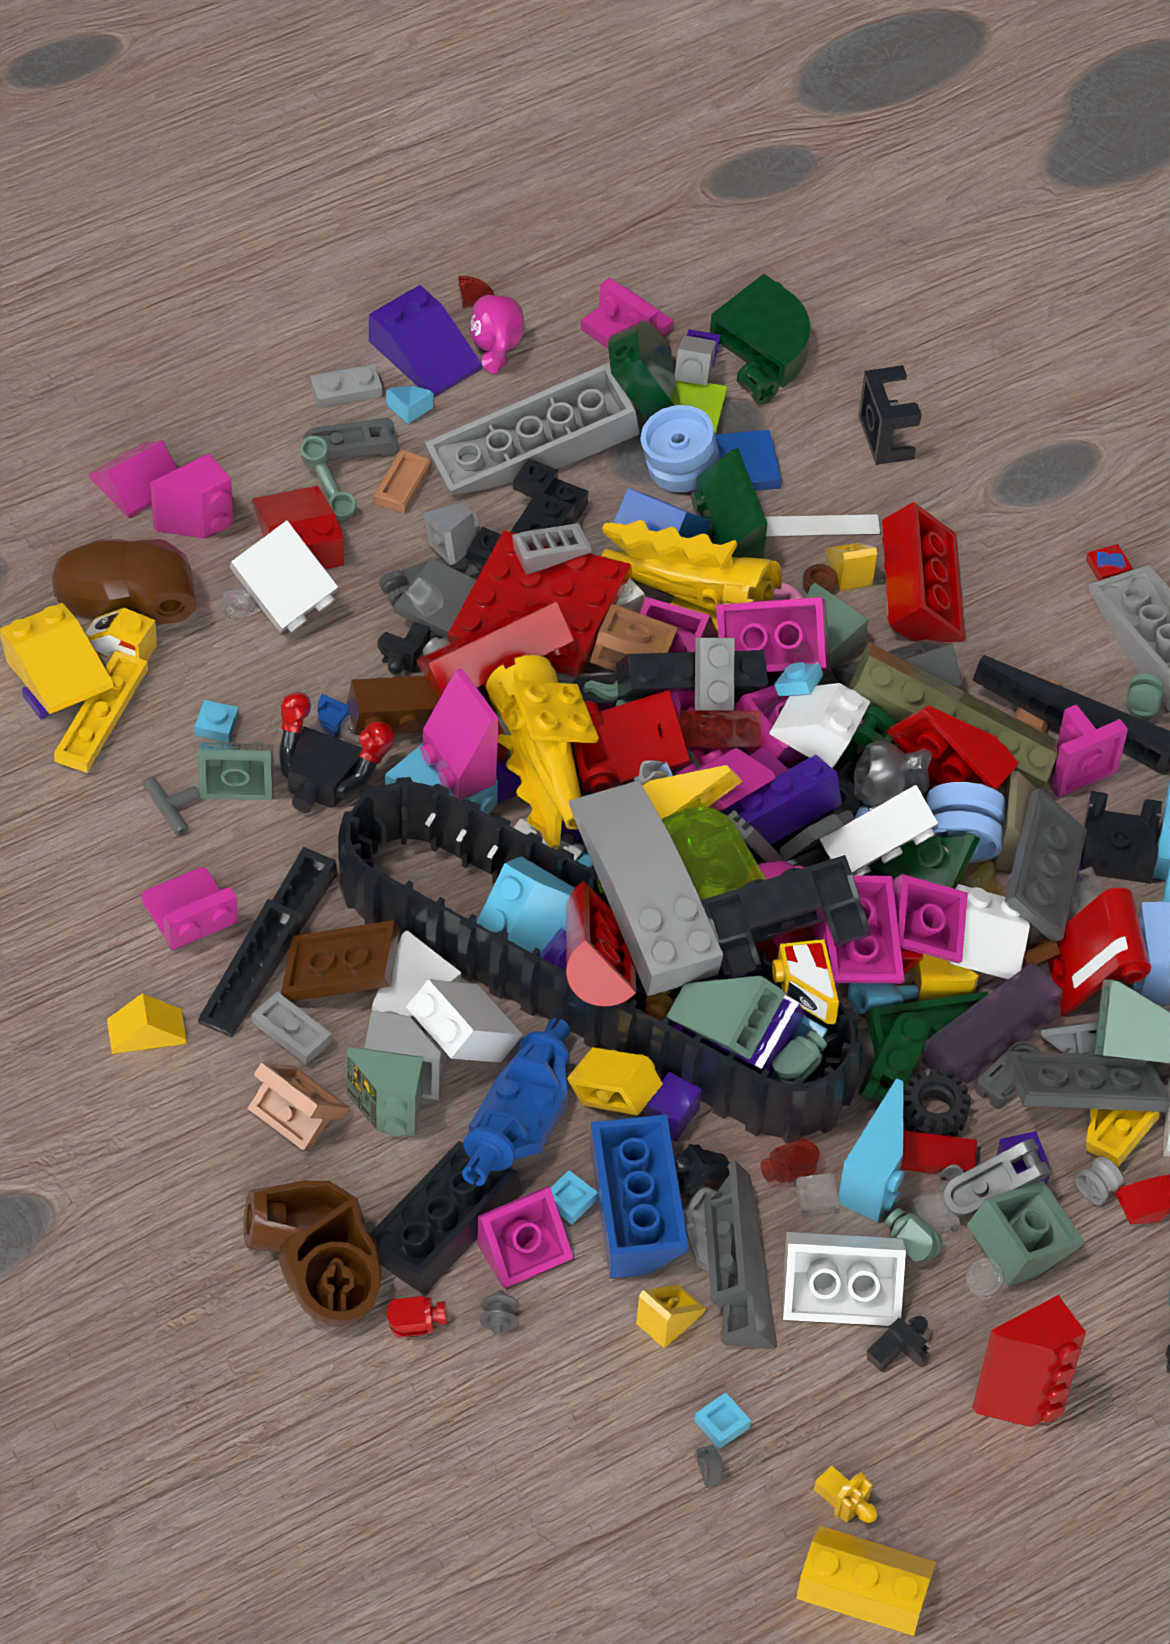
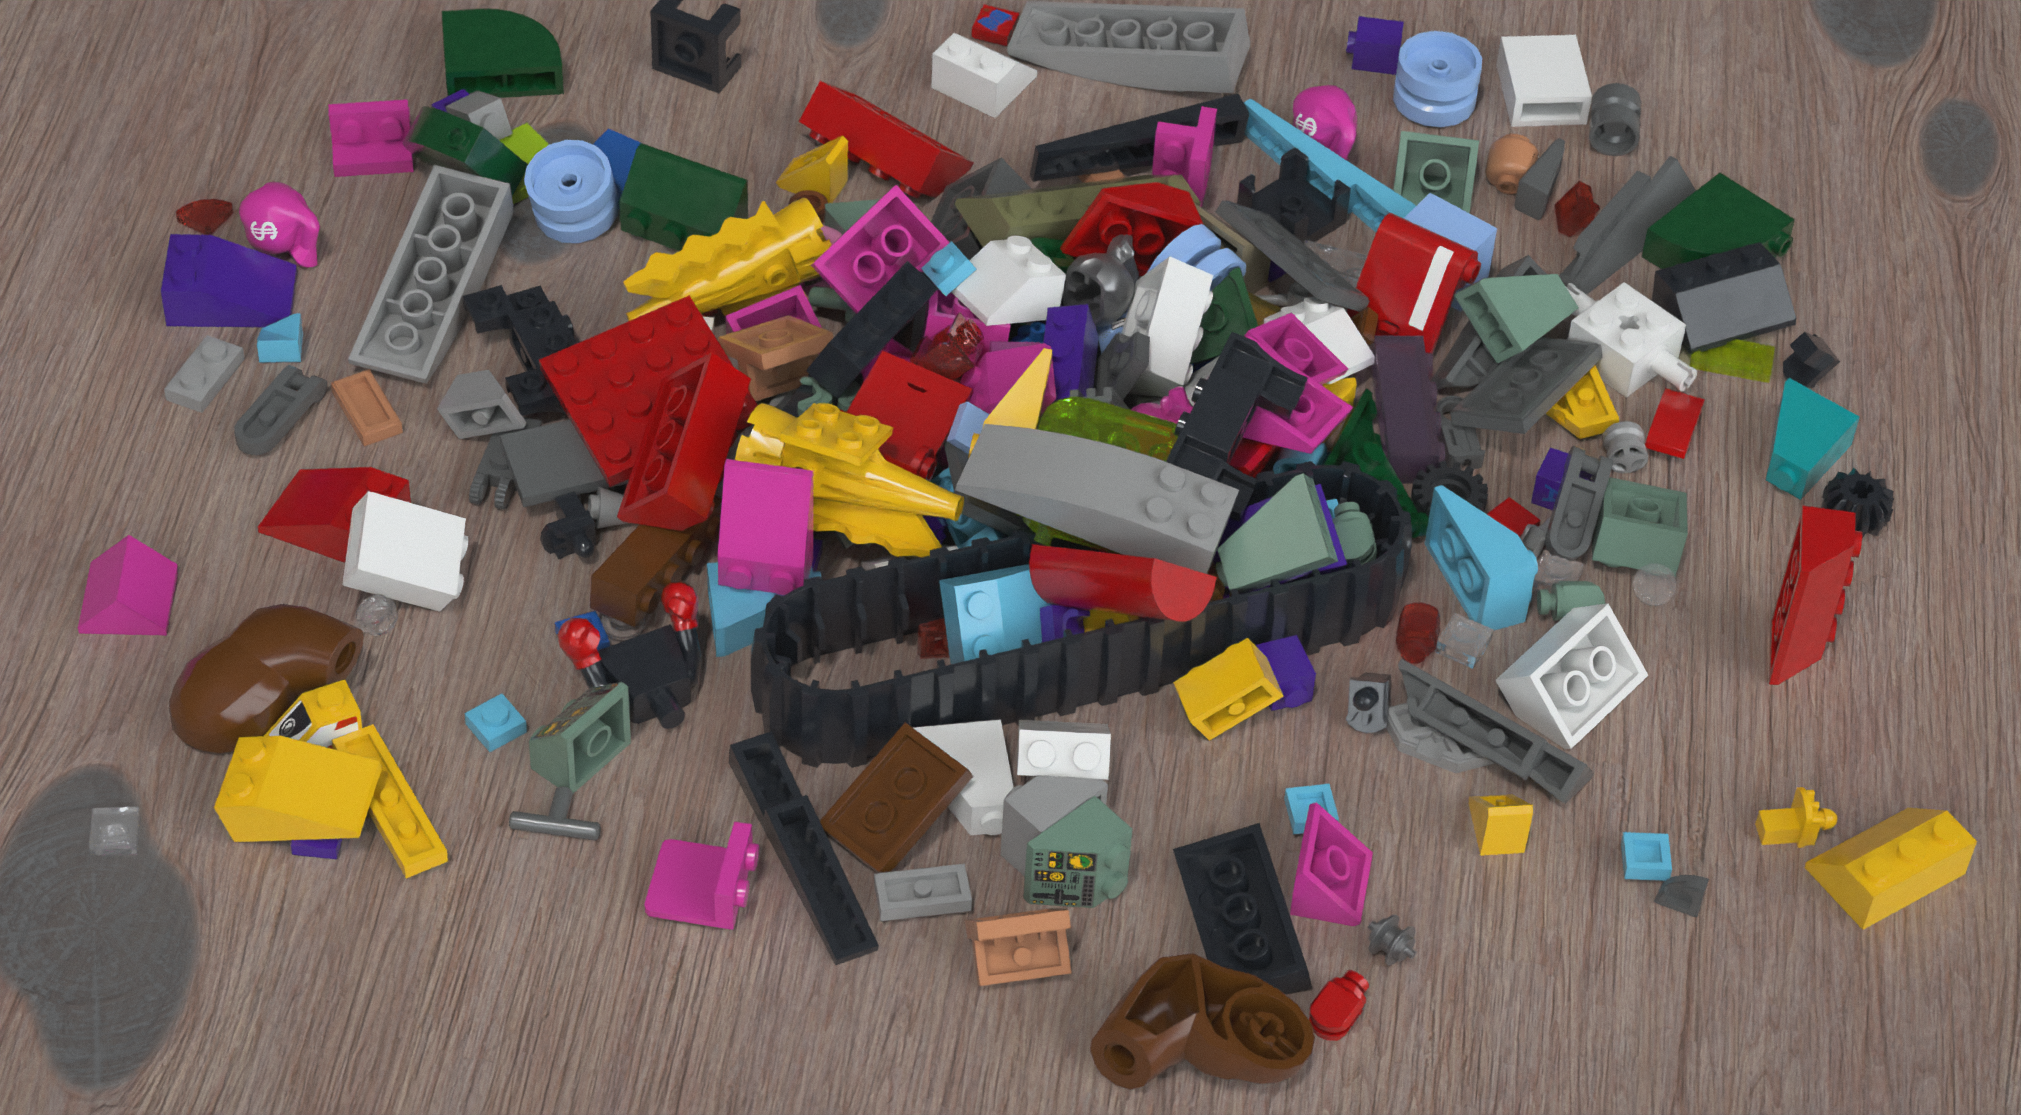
camera: 50 degrees left, 5 degrees down
yellow slope [107,993,187,1054] -> none
dark pink slope [150,453,233,539] -> none
sand green bar [300,436,356,521] -> none
clear piece [405,577,443,618] -> none
blue plate [462,1018,571,1186] -> none
light grey slope [512,523,592,575] -> none
blue slope [590,1115,689,1279] -> none
brick [613,488,712,538] -> none
light grey hand [636,760,668,785] -> none
light grey plate [695,638,735,710] -> none
dark green bush [736,360,779,404] -> none
white sticker [765,514,880,536] -> none
slope [772,939,839,1024] -> none
black piece [867,1316,929,1372] -> none
sand green arm [1126,673,1163,721] -> none
none -> white slope [931,33,1037,118]

